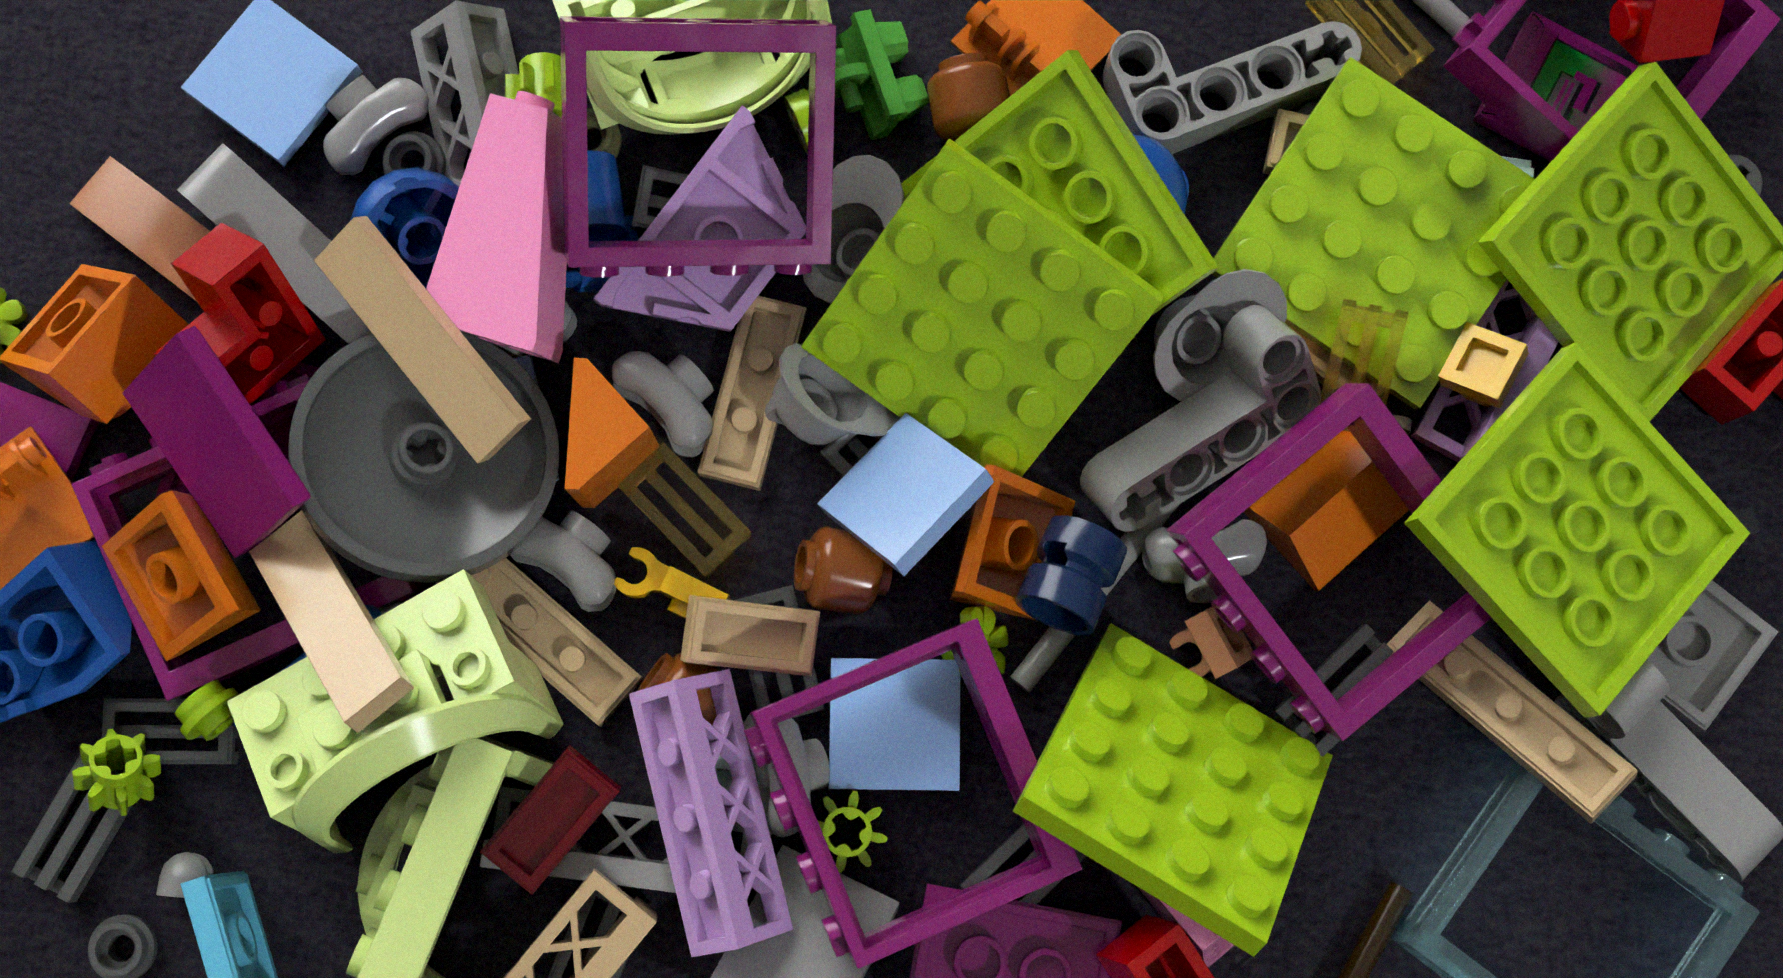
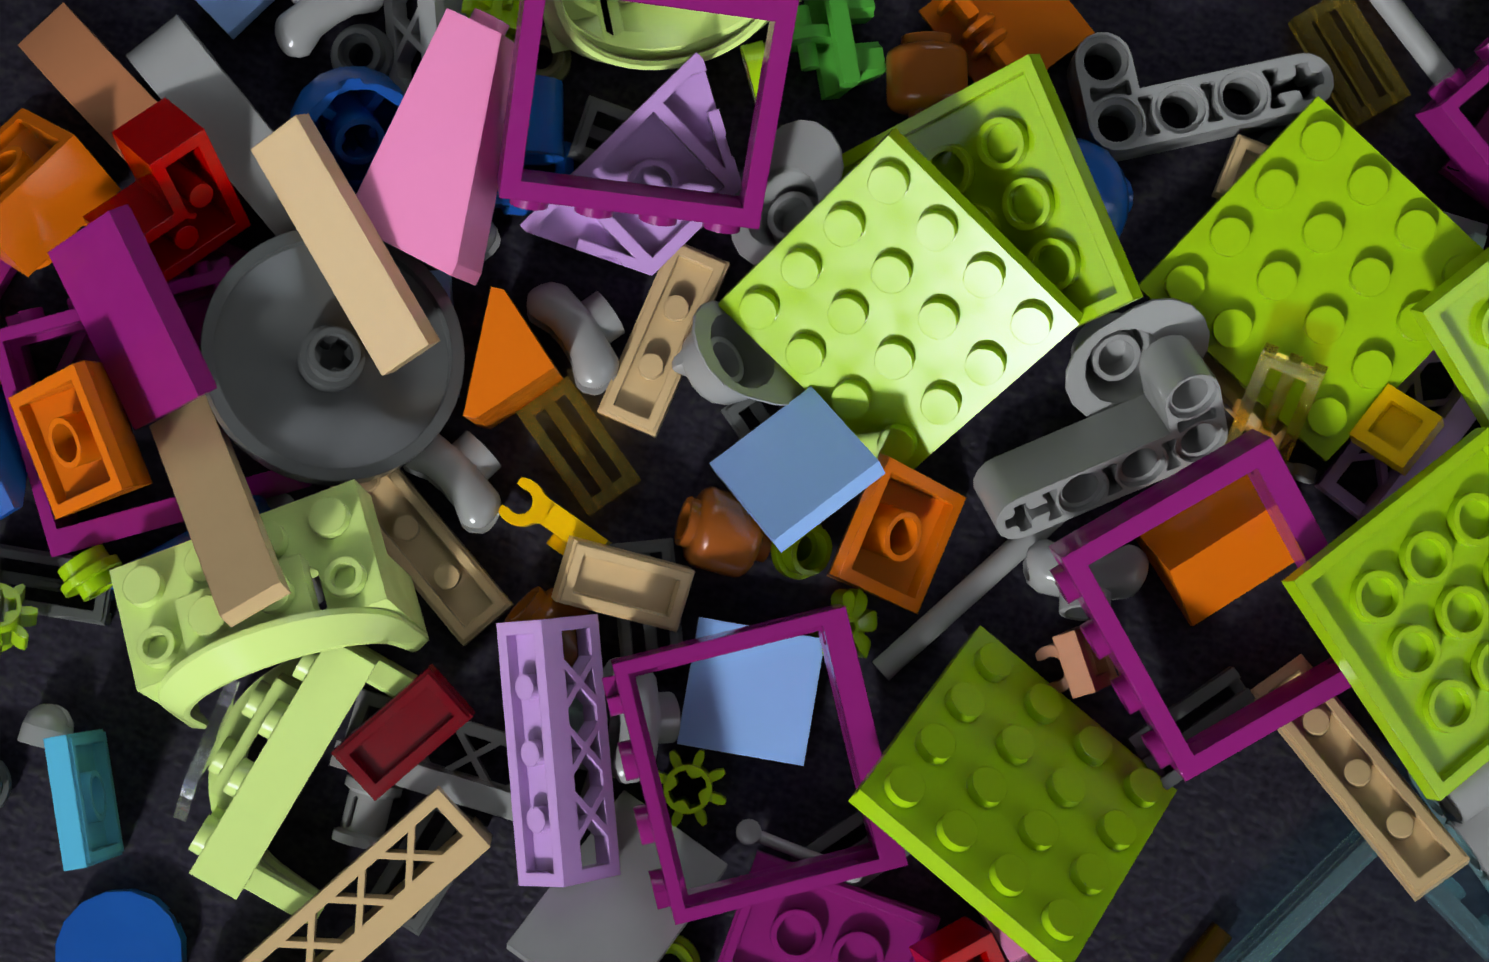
camera: 20 degrees right, 5 degrees up
dark blue wheel [1015,515,1127,636] -> none
none -> clear piece [174,681,240,822]
none -> light grey bush [332,774,403,849]
none -> light grey hinge [736,819,863,885]
none -> lime plate [771,524,832,580]

